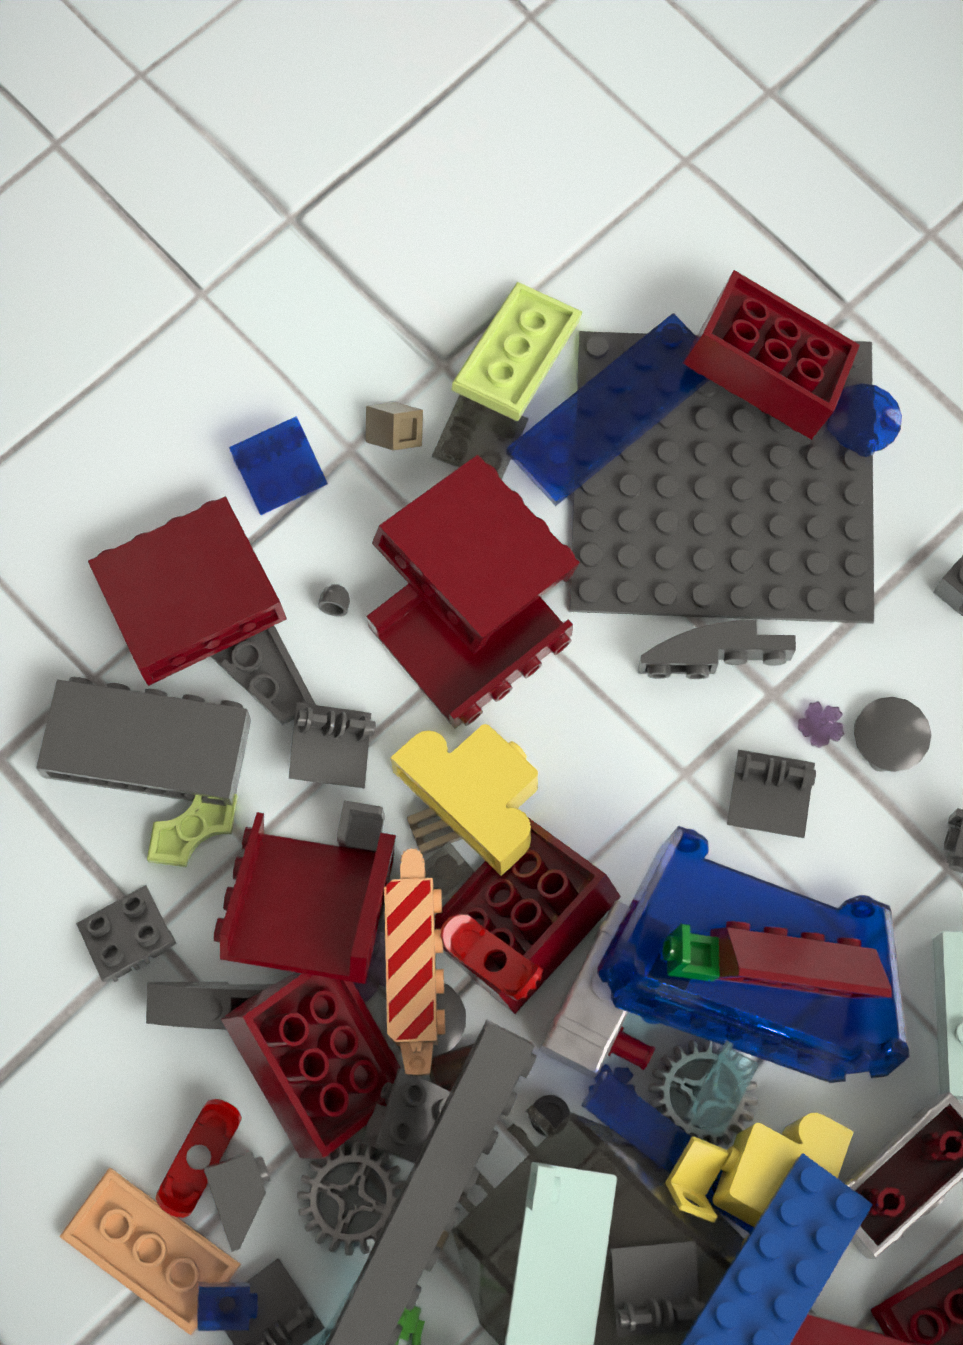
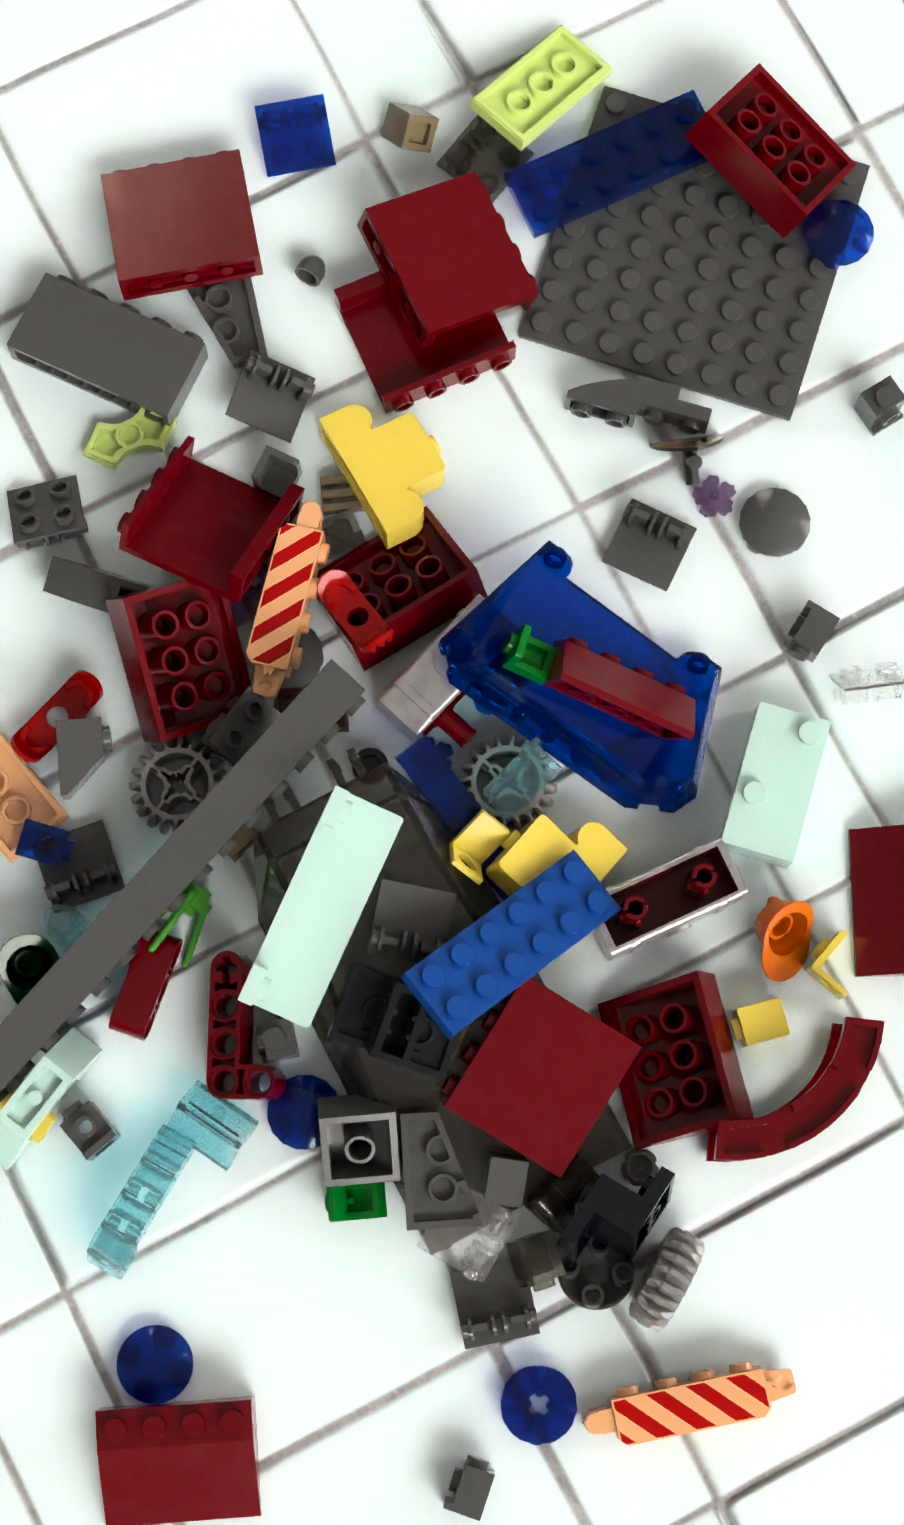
camera: 15 degrees right, 5 degrees up
none -> shield [649,433,723,485]

